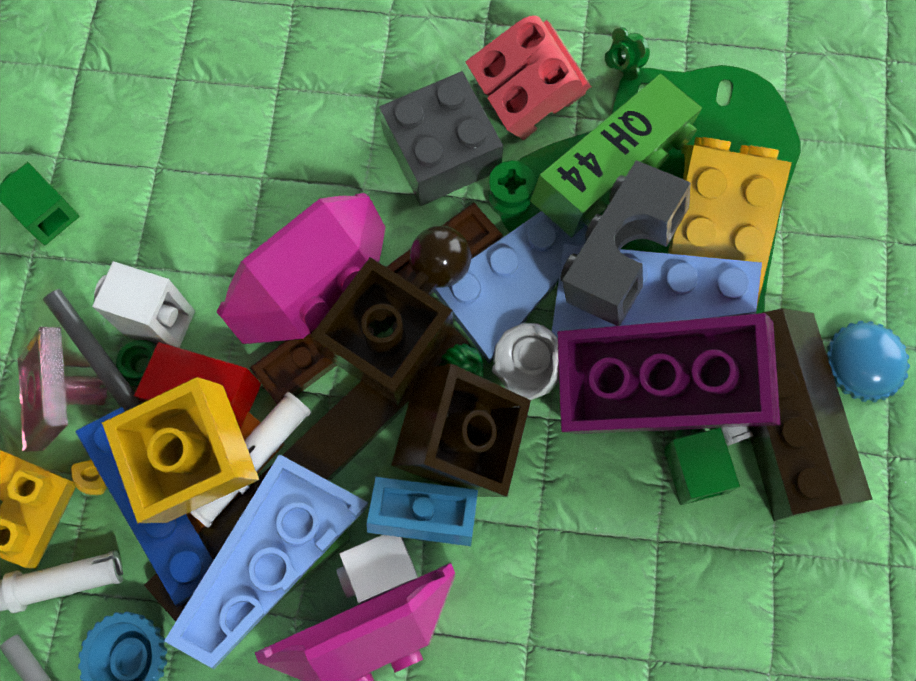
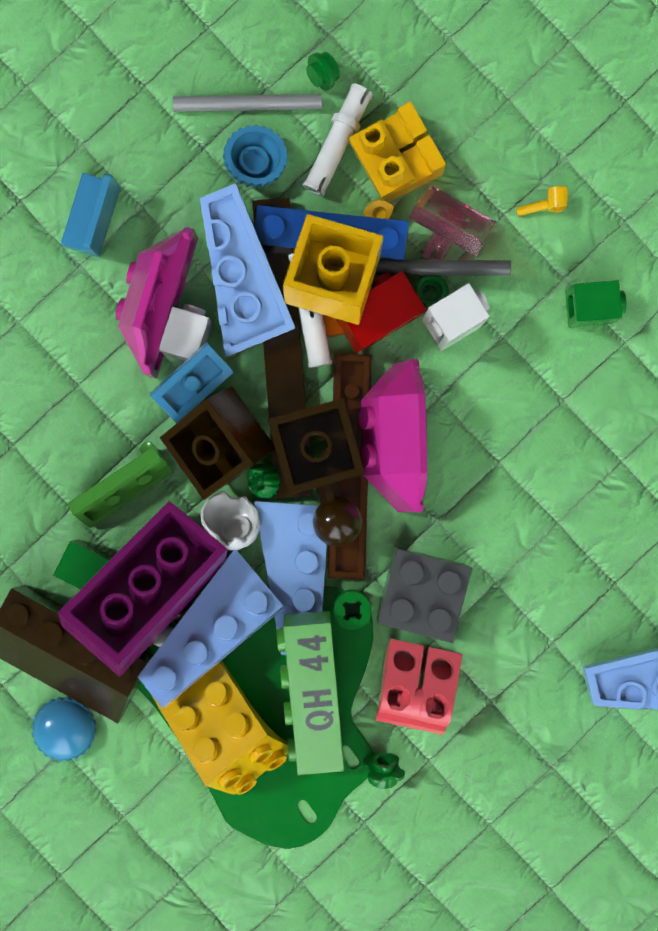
camera: 130 degrees right, 15 degrees up
dark grey arch [560,160,691,326] -> none
none -> bright green hinge [68,441,174,528]

